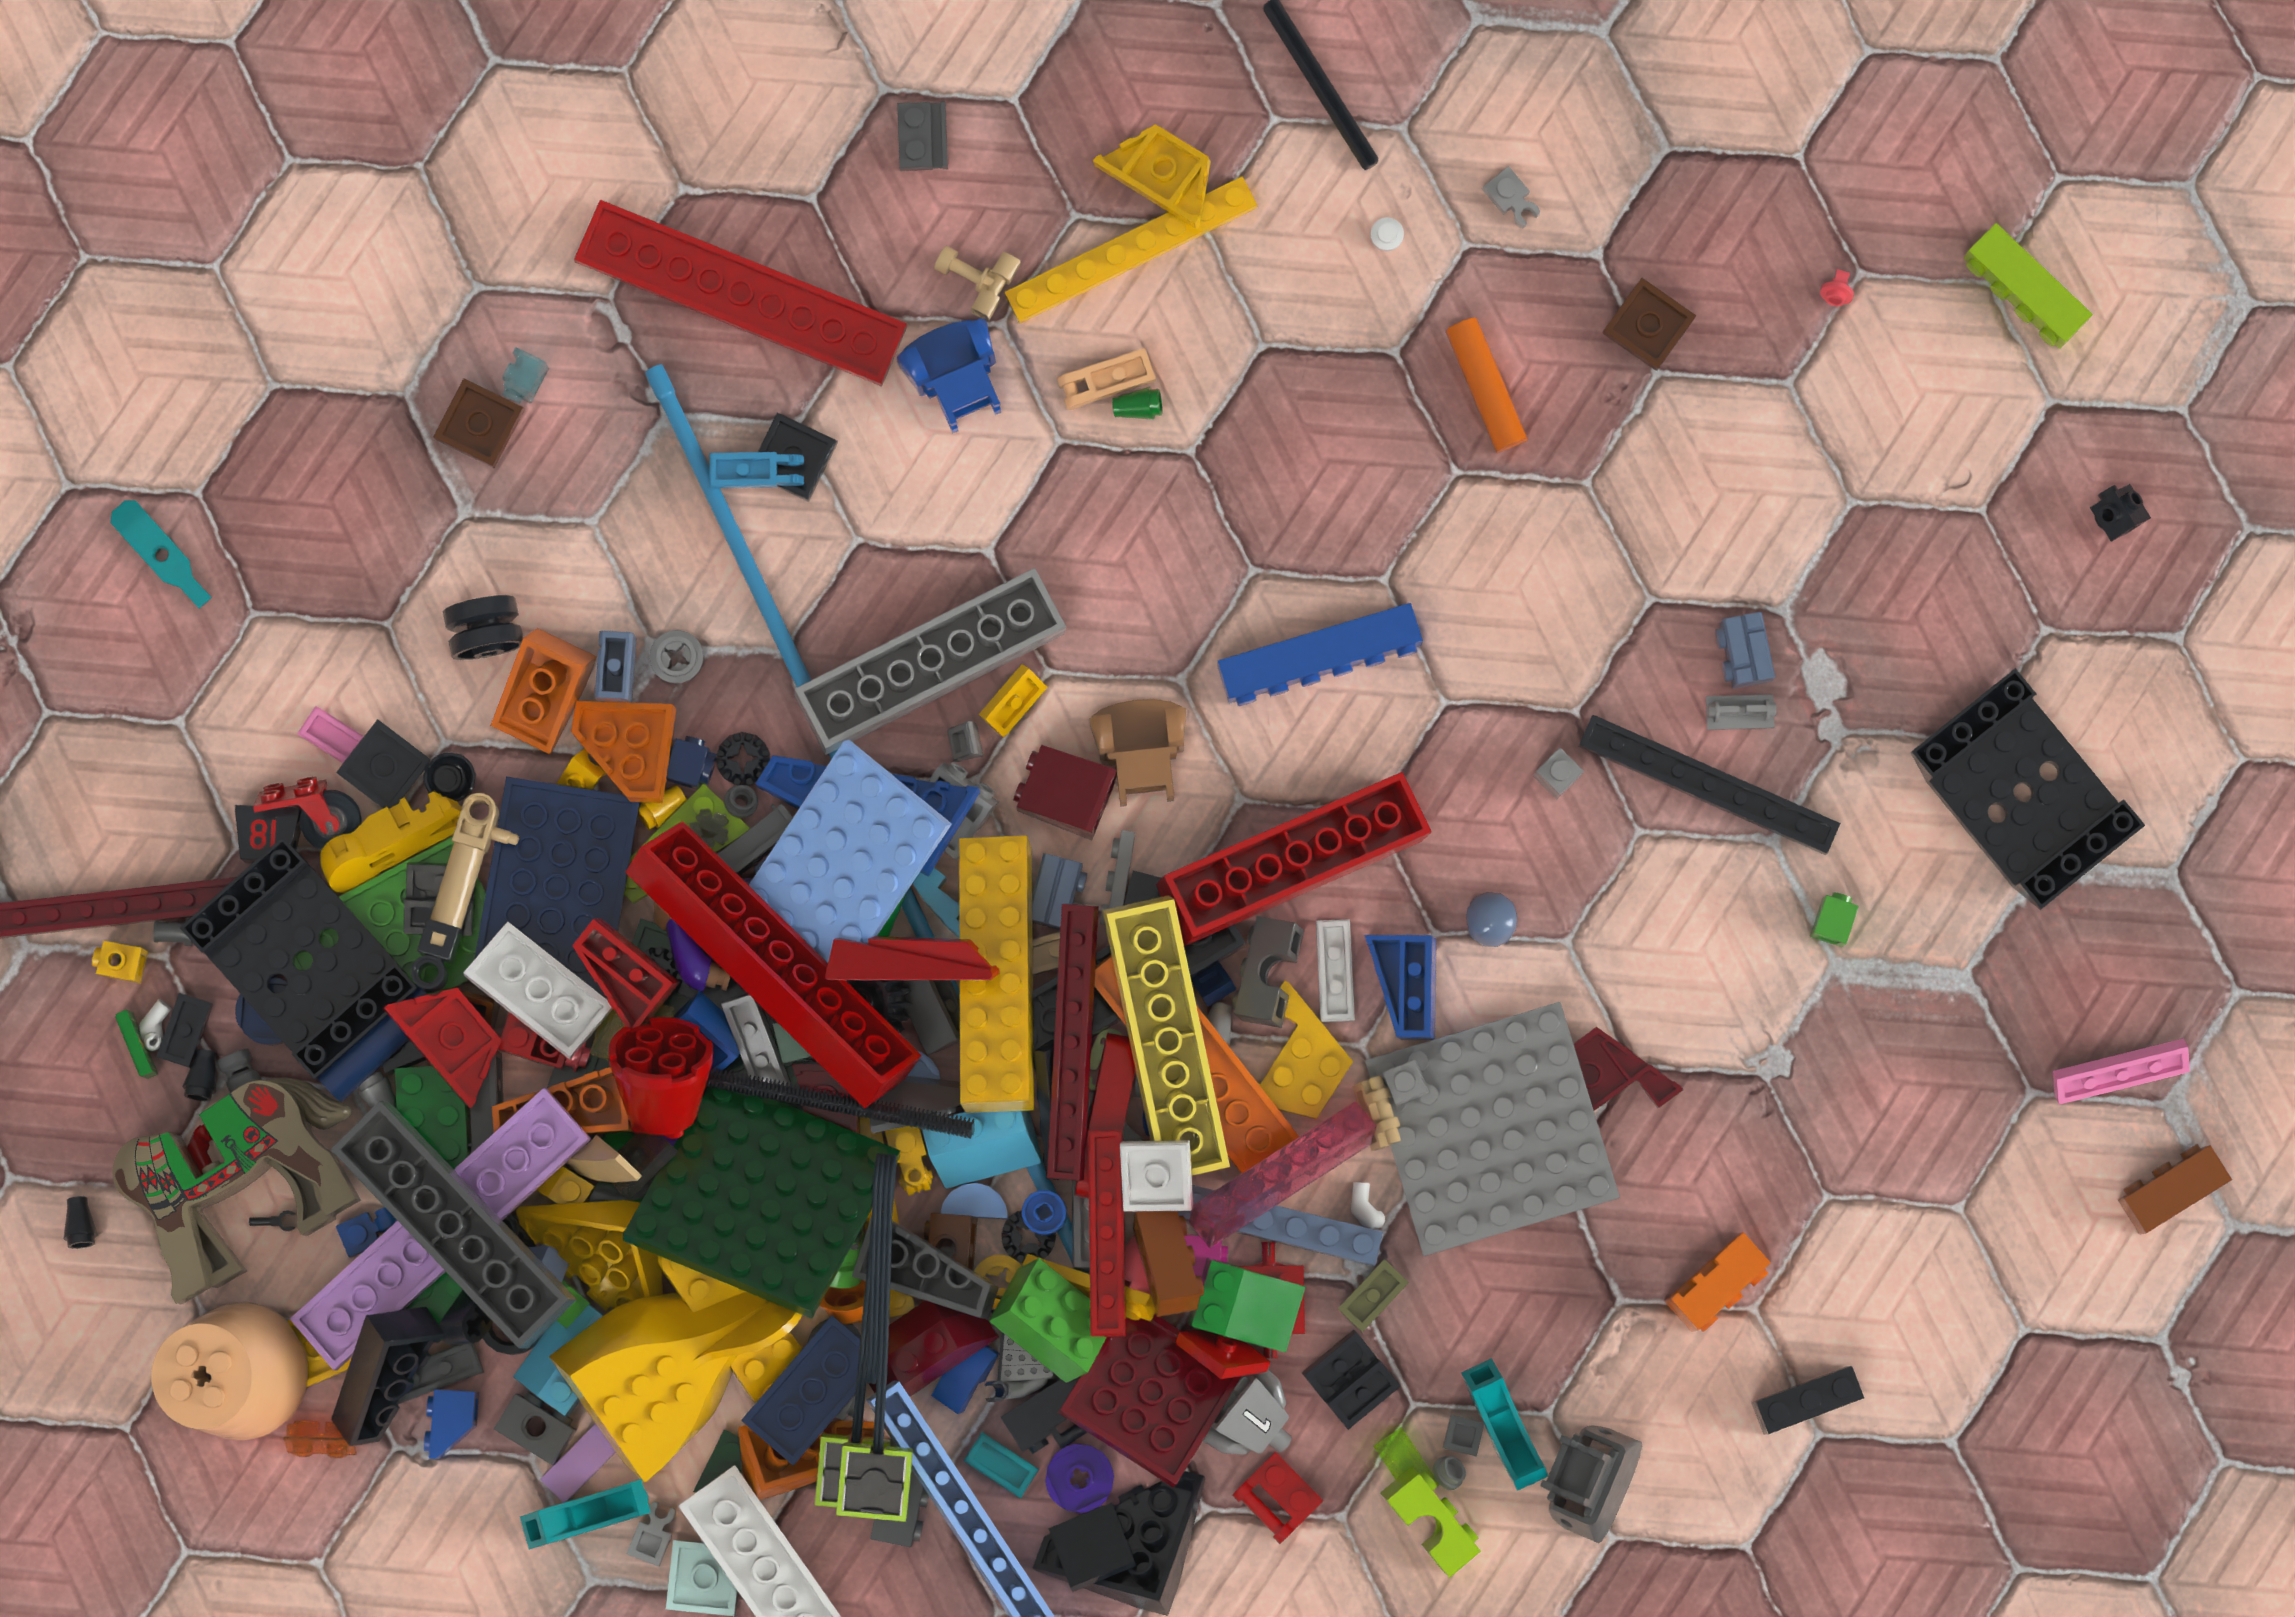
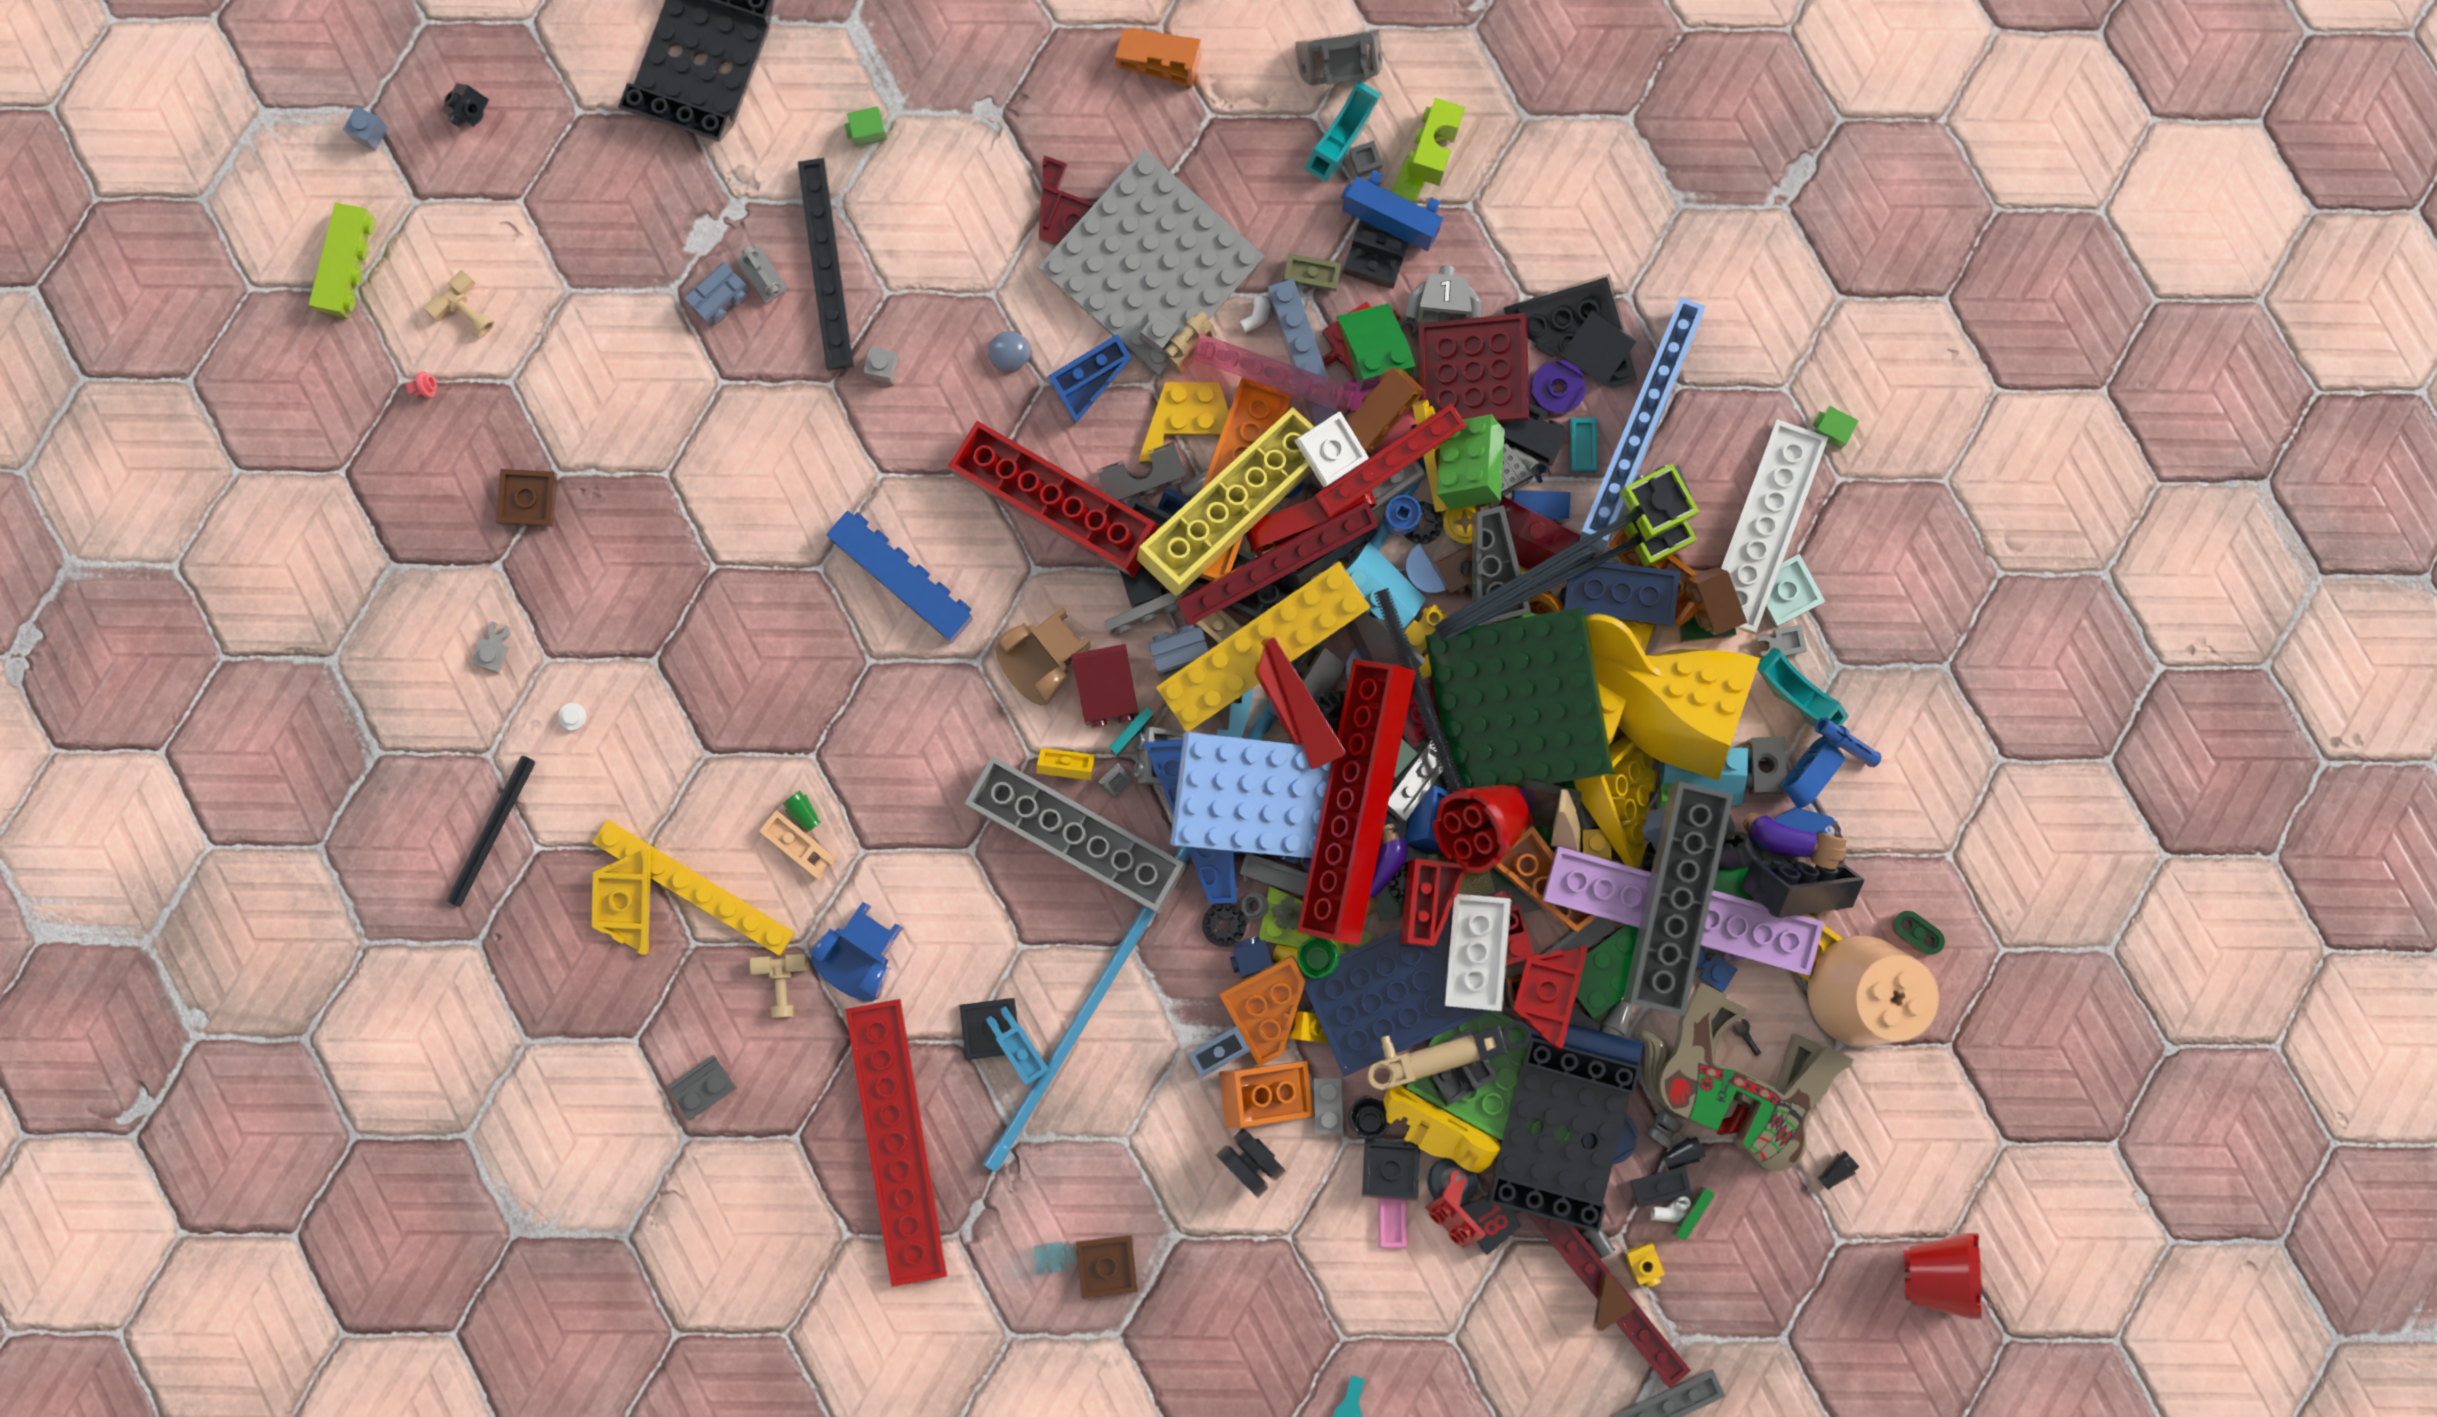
camera: 125 degrees left, 0 degrees up
clear orange hinge [283,1420,357,1458] -> none
lavender tile [540,1423,616,1503] -> none
light grey gear [650,630,704,684] -> none
red plate [1175,1329,1271,1379] -> none
red plate [1232,1452,1323,1544] -> none
white tile [1316,919,1355,1023] -> none
light grey plate [1433,1456,1466,1490] -> none
orange brick [1445,317,1528,453] -> none
none -> sand blue brick [343,106,388,150]
none -> tan bar [423,270,494,337]
none -> teal tile [1110,707,1154,757]
none -> green hair [1297,936,1339,979]
none -> light grey plate [1313,1078,1343,1135]
none -> blue brick [1341,170,1444,252]
none -> reddish brown slope [1593,1272,1634,1331]
none -> reddish brown brick [1684,567,1748,635]
none -> dark purple piece [1743,813,1847,869]
none -> blue beam [1781,736,1845,808]
none -> blue pin [1815,717,1882,768]
none -> dark green plate [1892,911,1945,955]

